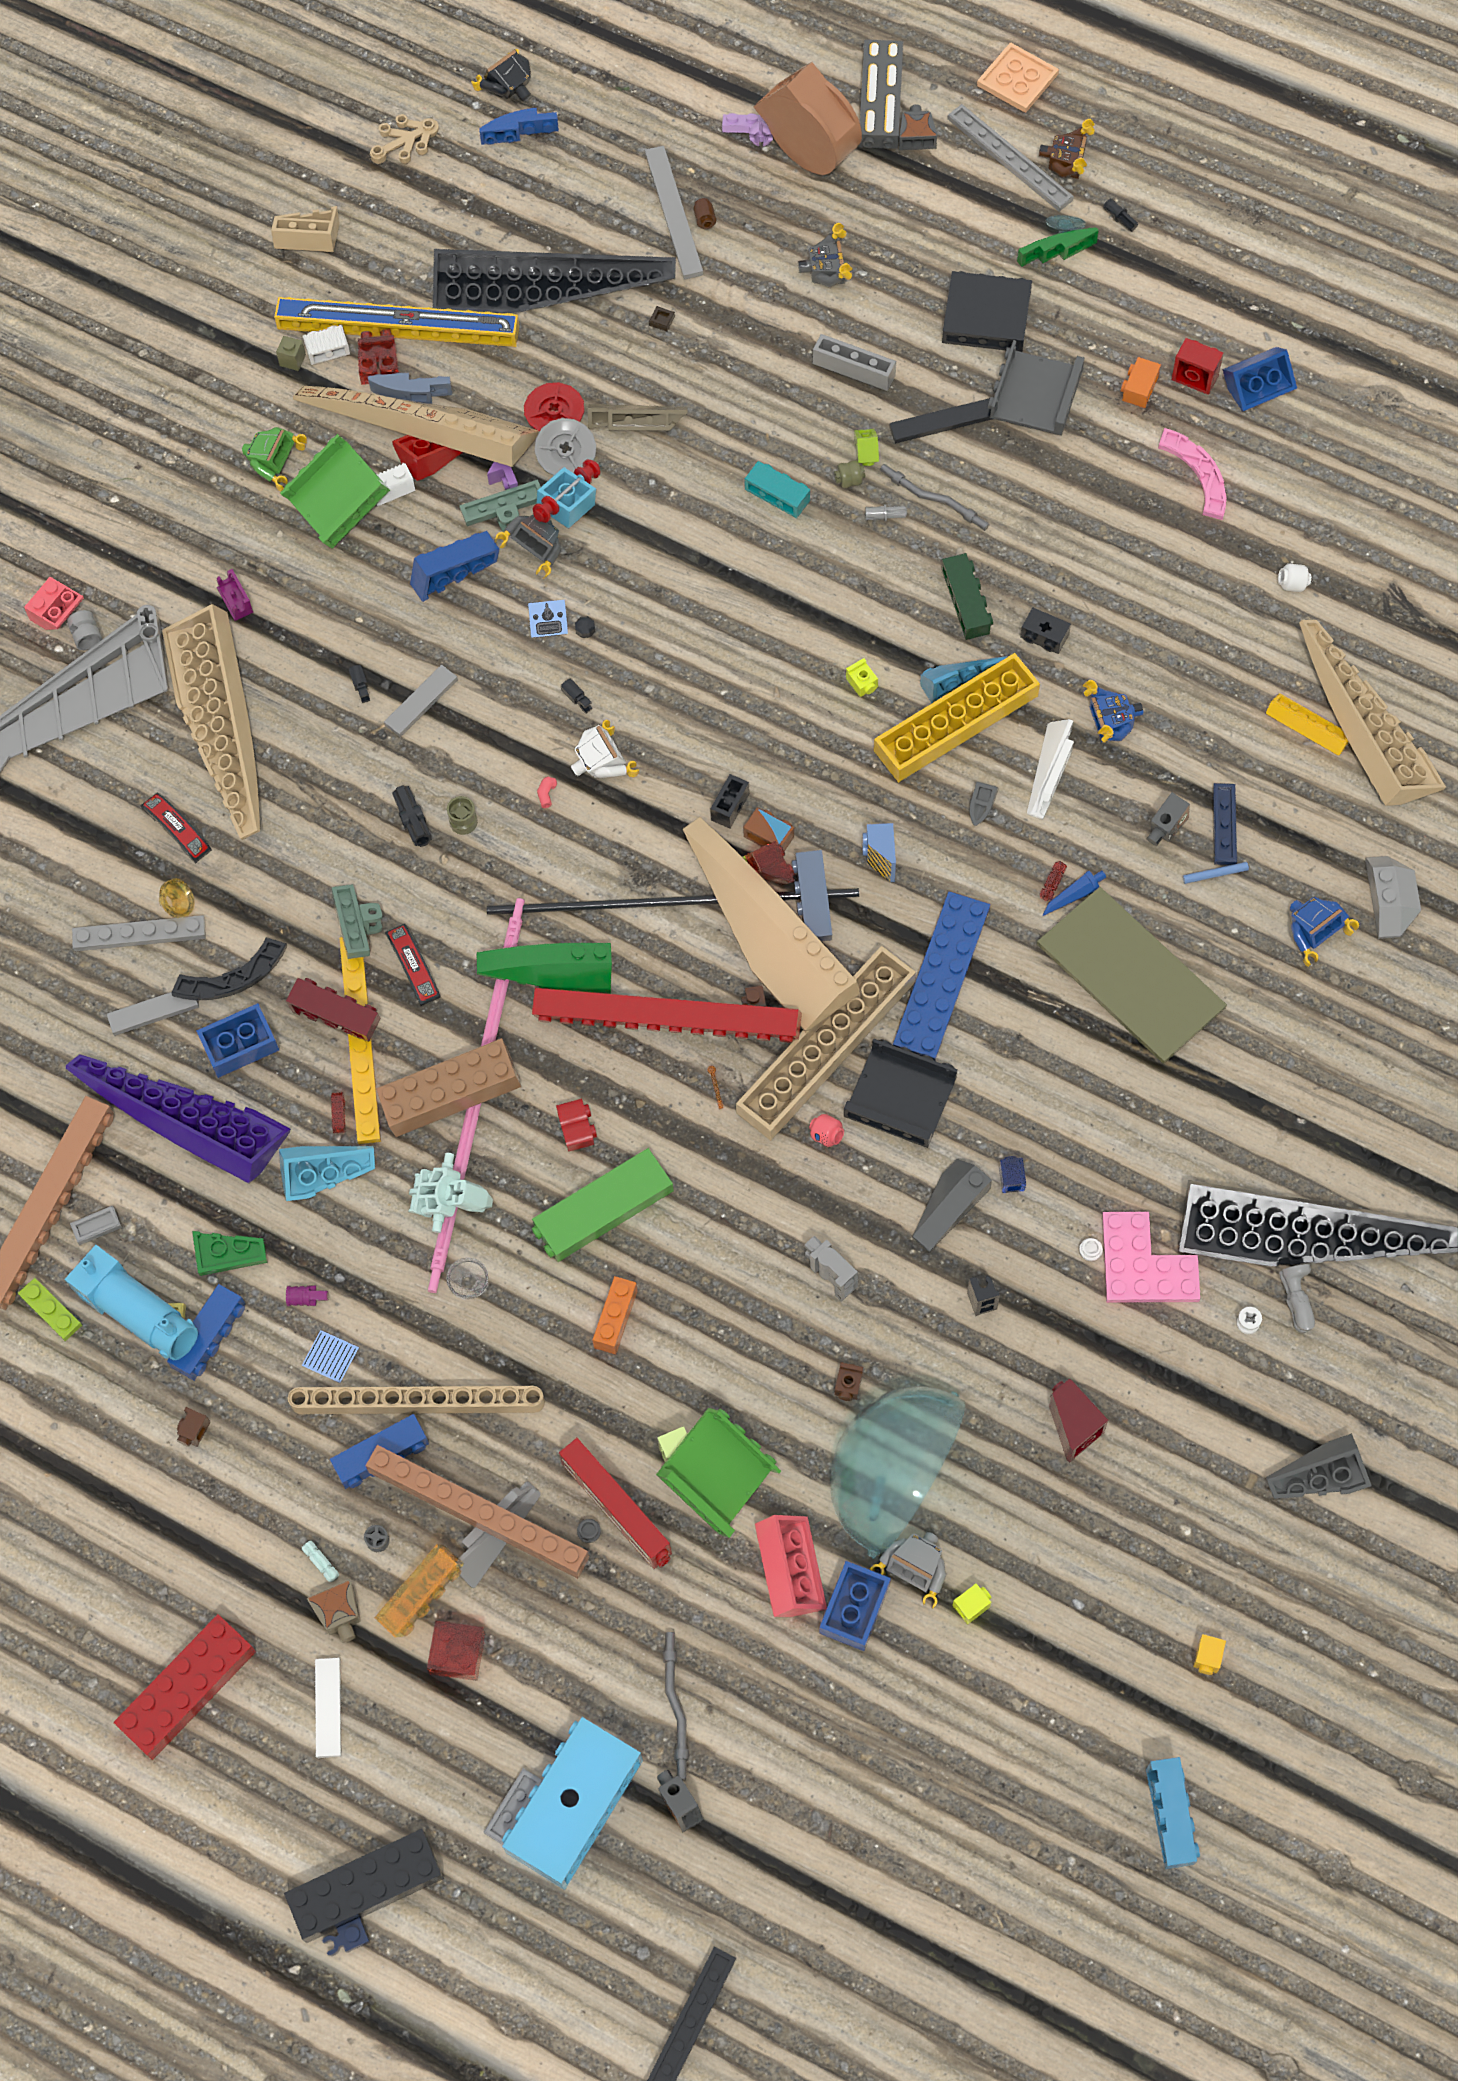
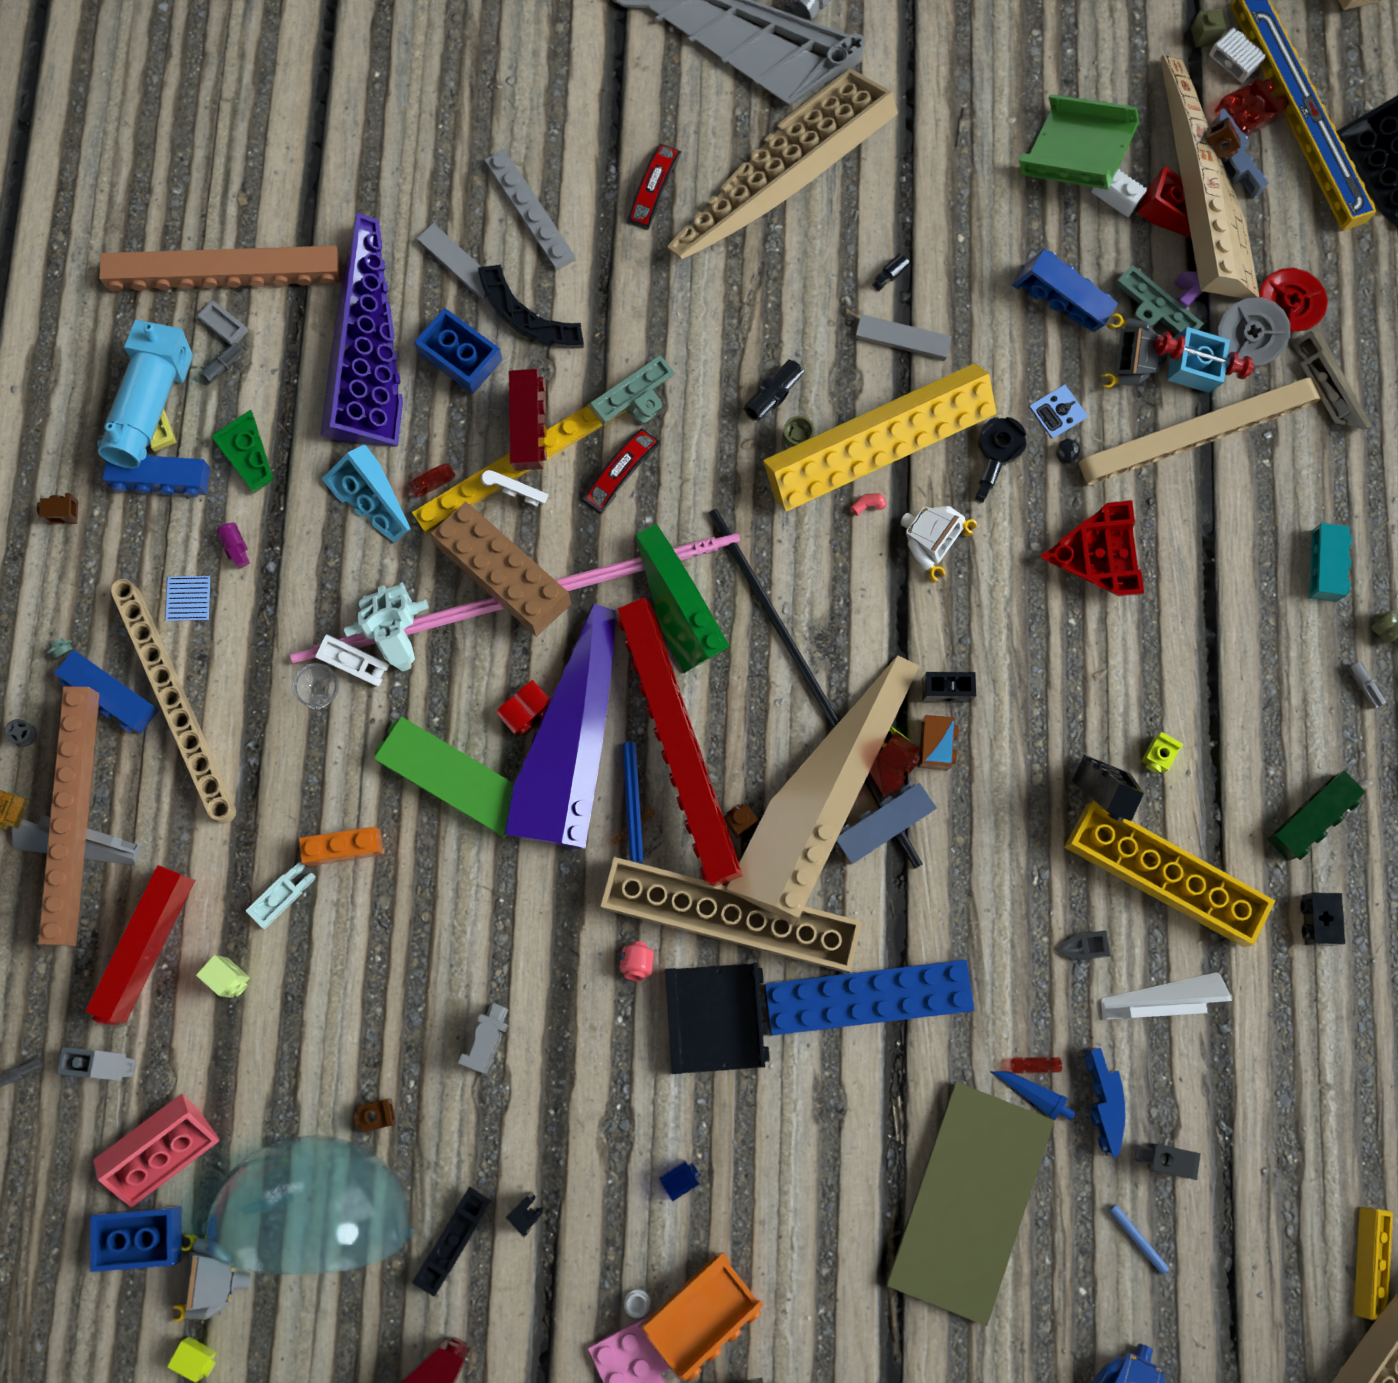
camera: 55 degrees right, 10 degrees up
lime plate [18,1278,82,1341] -> none
clear yellow piece [159,878,194,918] -> none
magenta hinge [217,569,254,621] -> none
bright green torso [242,427,307,491] -> none
dark grey plate [577,1519,601,1543] -> none
bright green panel [656,1408,781,1538] -> none
medium blue slope [862,823,896,882] -> none
dark grey wedge [912,1159,992,1253] -> none
dark azure wedge [920,656,1007,704] -> none
torso [1083,680,1144,742] -> none
dark blue tile [1213,783,1237,865] -> none
none -> sand green plate [46,638,73,660]
none -> light grey hinge [57,1047,136,1081]
none -> dark grey axle [200,343,244,384]
none -> light aqua hinge [246,862,316,929]
none -> white plate [315,634,390,686]
none -> black slope [412,1186,492,1297]
none -> white plate [481,470,549,507]
none -> dark purple wedge [504,604,616,849]
none -> blue axle [623,742,643,863]
none -> orange panel [638,1253,764,1381]
none -> yellow brick [763,363,997,512]
none -> black plate [978,417,1027,466]
none -> red wedge [1039,500,1144,597]
none -> black wedge [1072,754,1144,822]
none -> tan beam [1078,378,1321,485]
none -> blue slope [1084,1048,1125,1157]
none -> reddish brown brick [1207,117,1241,158]

